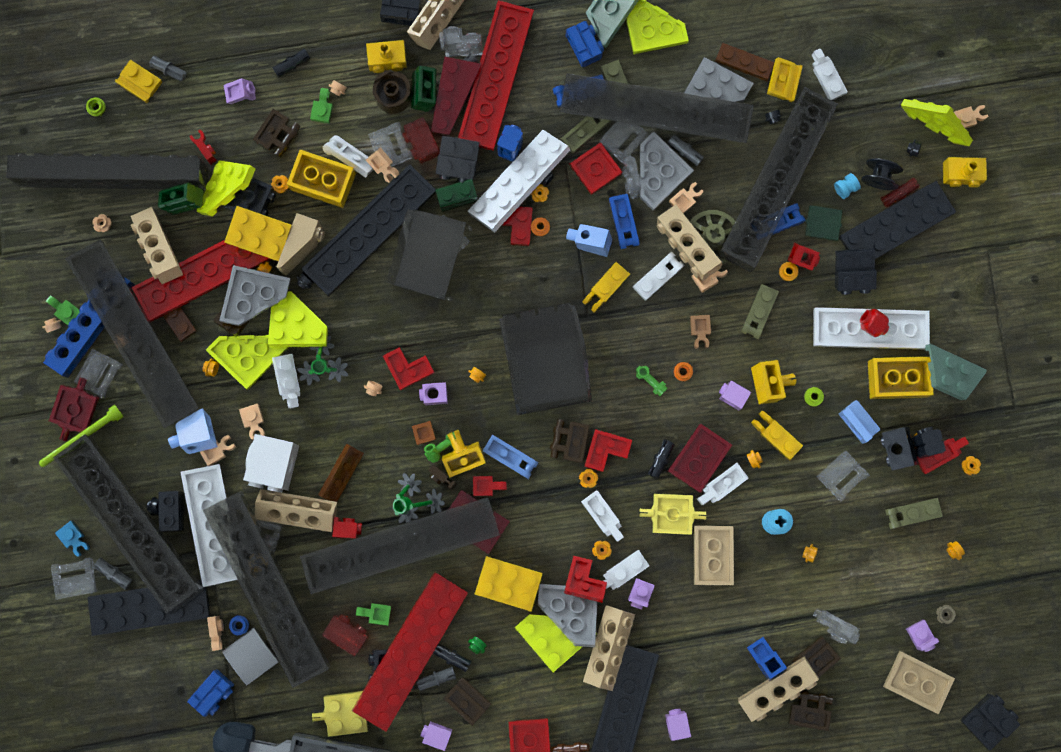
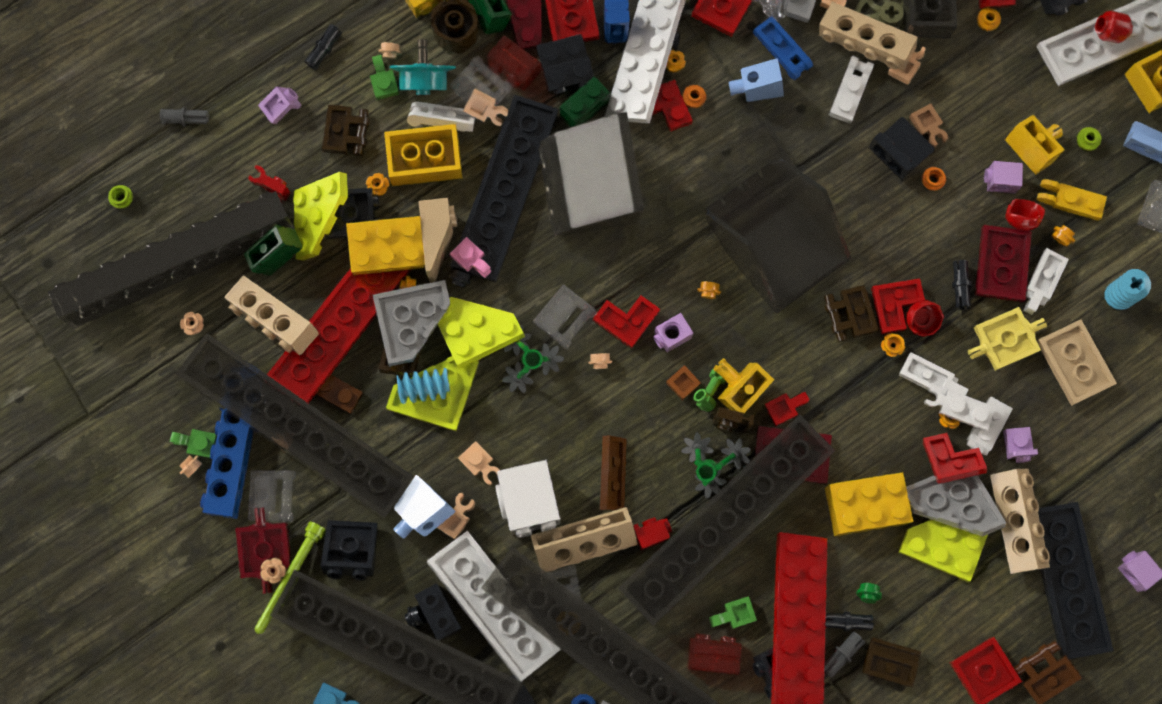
camera: 25 degrees left, 5 degrees down
yellow plate [115,60,162,103] -> none
light orange plate [203,358,219,377] -> none
white hinge [272,354,300,408] -> none
medium blue plate [483,435,538,479] -> none
yellow hinge [582,262,630,313] -> none
bright green bar [636,366,667,396] -> none
olive plate [741,284,779,339] -> none
none -> light nougat plate [260,558,286,583]
none -> black plate [321,520,378,581]
none -> teal piece [390,39,456,95]
none -> medium azure piece [397,368,450,404]
none -> bright pink plate [450,237,492,278]
none -> clear plate [533,284,597,349]
none -> black bracket [868,117,935,181]
none -> red hair [906,300,944,337]
none -> white plate [924,387,996,431]
none -> red hair [1005,199,1045,231]

